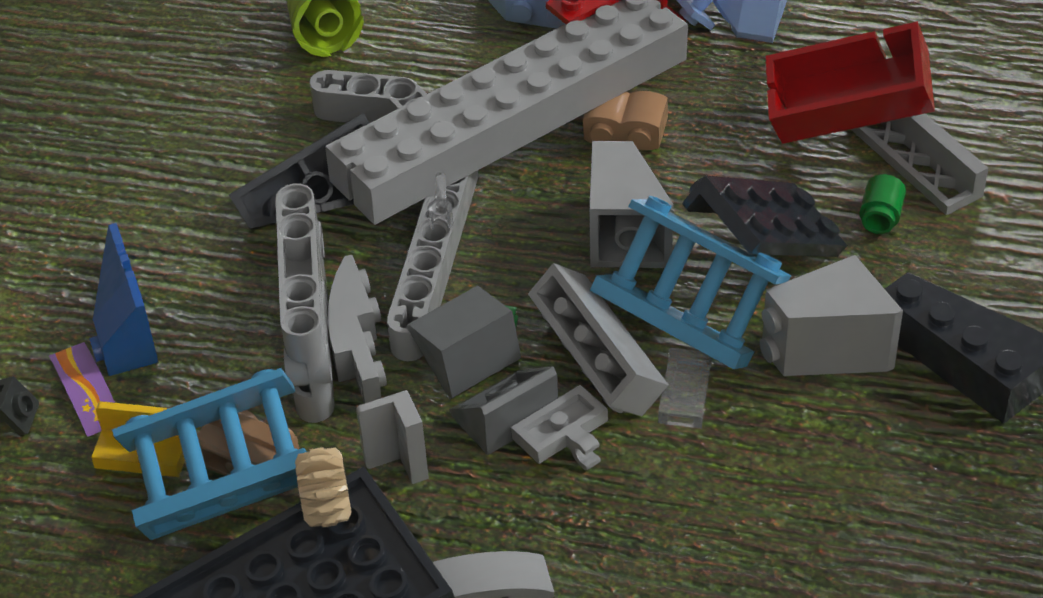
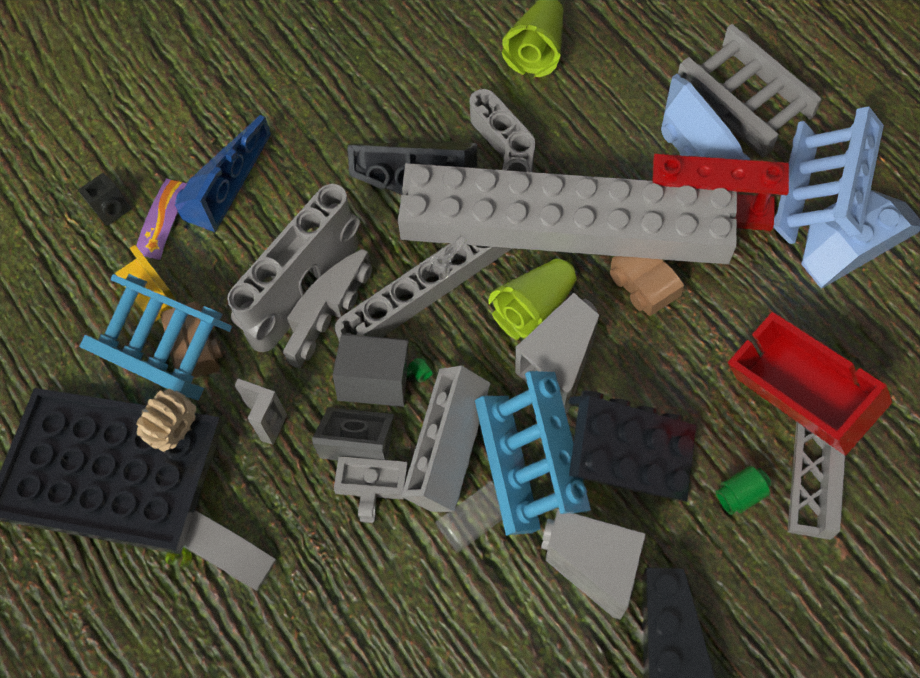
camera: 45 degrees right, 20 degrees up
none -> lime cone [488,259,577,340]

